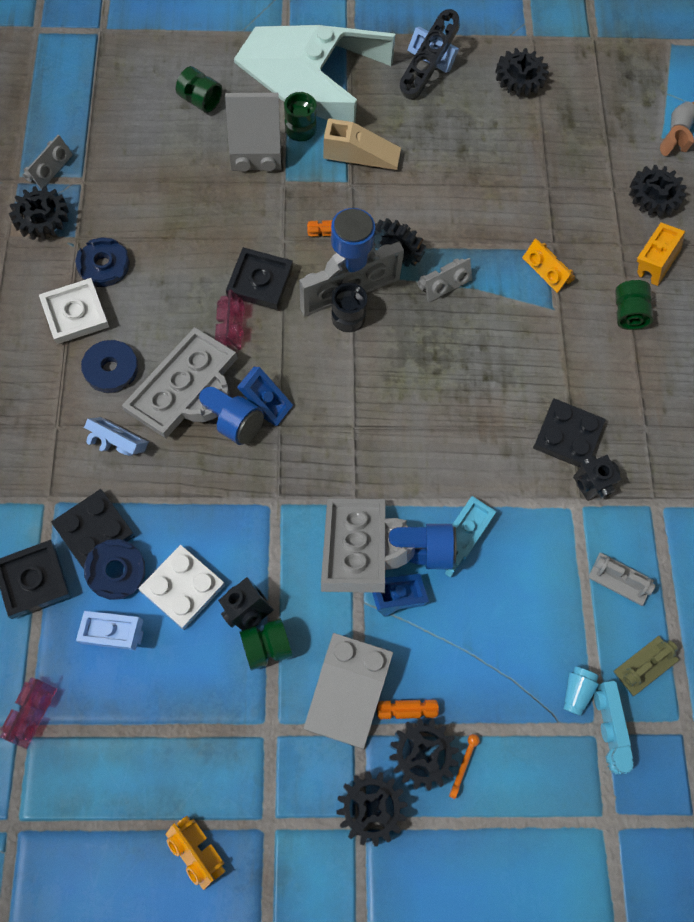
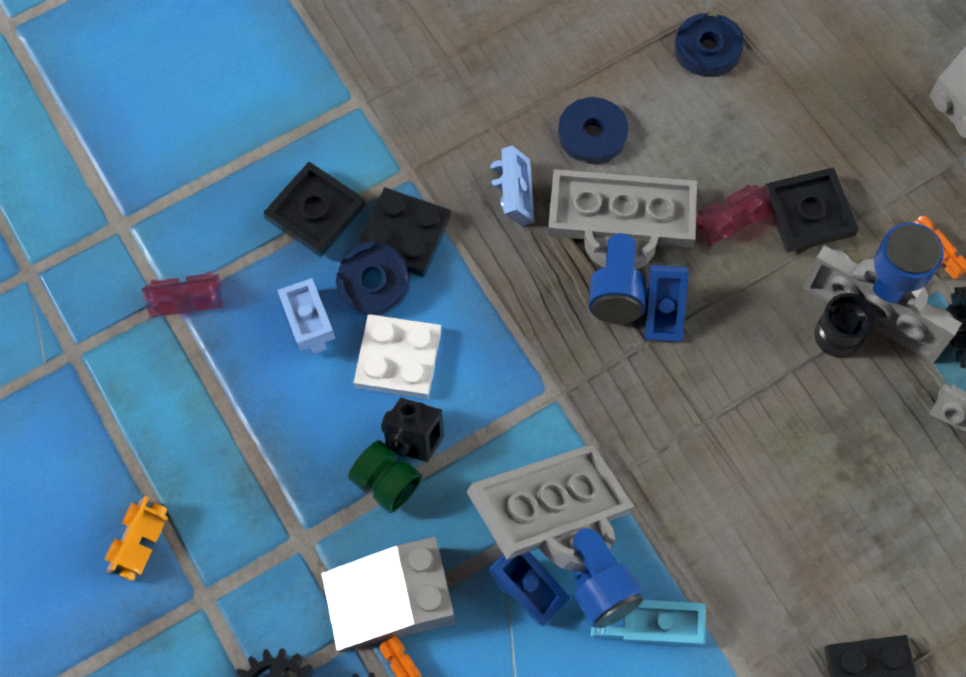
camera: 65 degrees right, 0 degrees up
white plate [39,278,109,345] -> none

